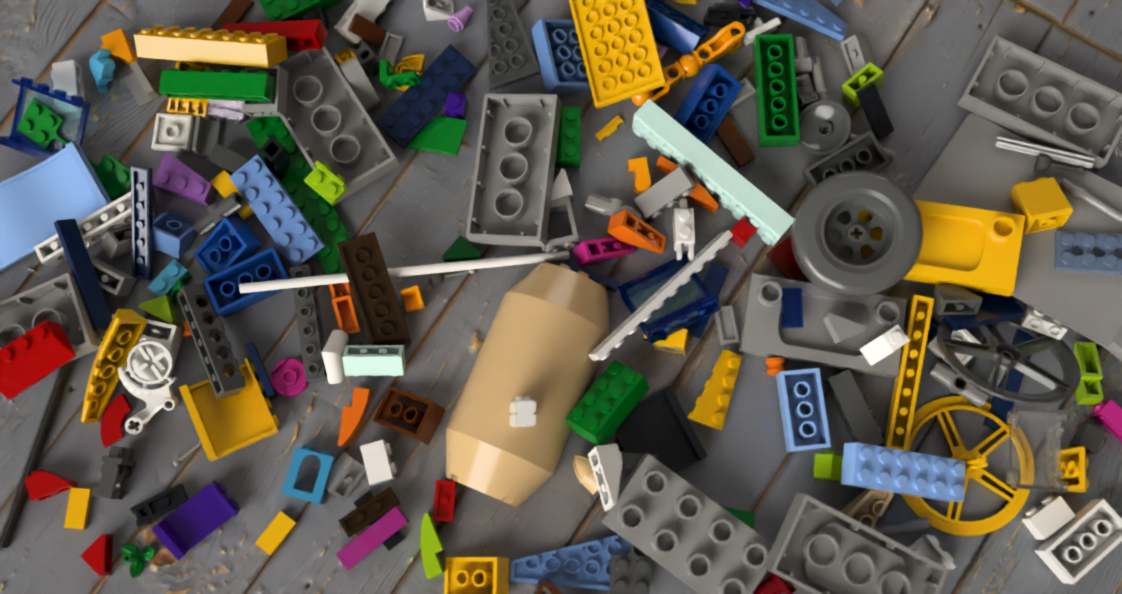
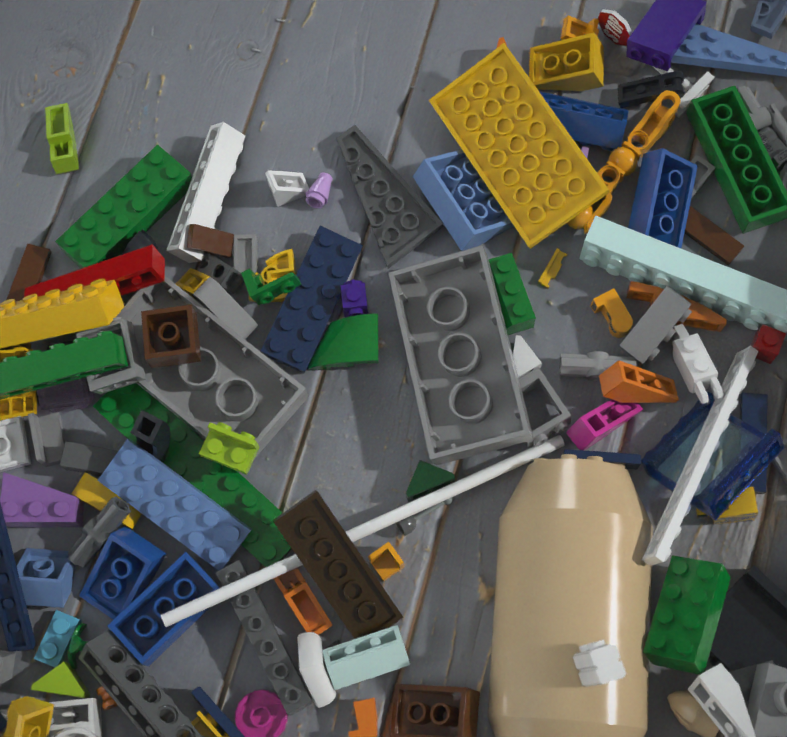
camera: 15 degrees left, 5 degrees down
none -> reddish brown brick [141,304,201,368]

